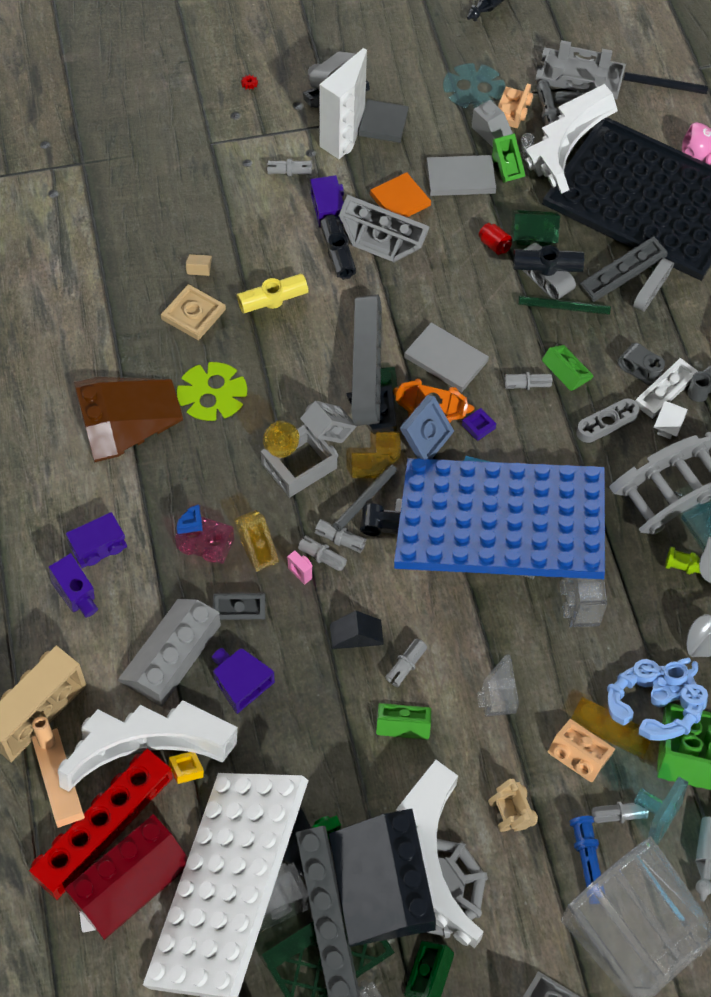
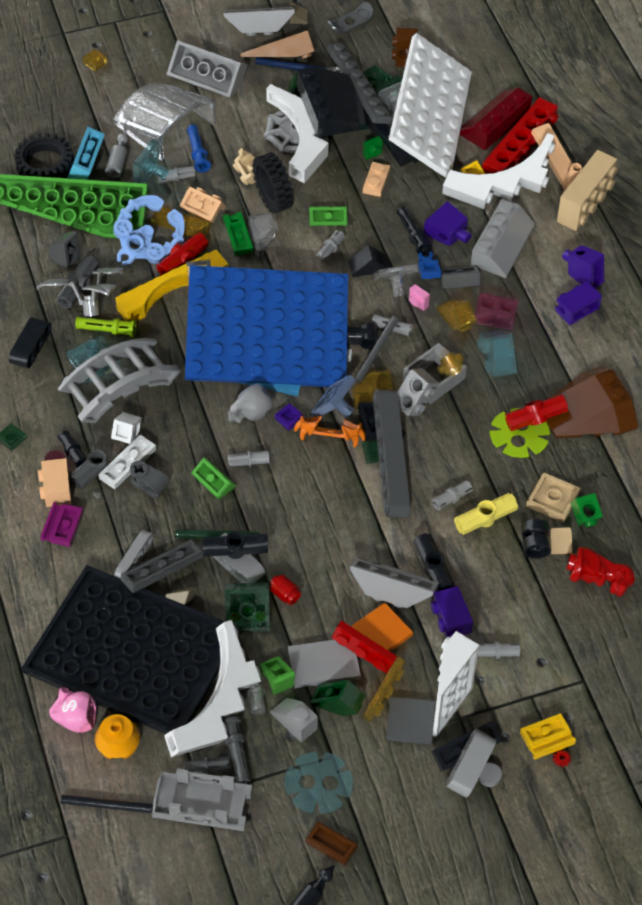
camera: 175 degrees right, 5 degrees down
blue tile [177,505,203,534] -> none
light grey axle [298,535,347,571] -> none
light grey tile [404,322,489,392] -> none
light nougat bracket [498,84,533,129] -> none
light grey beam [576,399,639,443] -> none
none -> light orange cone [95,714,140,759]
none -> yellow arch [115,249,229,322]
none -> red piece [156,233,209,275]
none -> dark tan slope [165,587,197,605]
none -> green plate [222,211,253,256]
none -> light grey piece [228,384,272,423]
none -> black tyre [252,152,294,214]
none -> reddish brown tile [305,821,358,866]
none -> dark green slope [310,680,366,716]
none -> red plate [331,620,397,674]
none -> clear yellow plate [362,657,405,722]
none -> light nougat plate [363,162,390,197]
none -> clear tile [373,264,418,297]
none -> black pin [396,206,432,255]
none -> blue plate [418,252,441,279]
none -> light grey pin [432,480,473,511]
none -> clear light blue brick [477,329,517,377]
none -> red piece [504,394,568,431]
none -> yellow plate [520,713,576,760]
none -> black wheel [521,519,551,559]
none -> red animal [566,547,635,597]
none -> green brick [570,493,603,528]

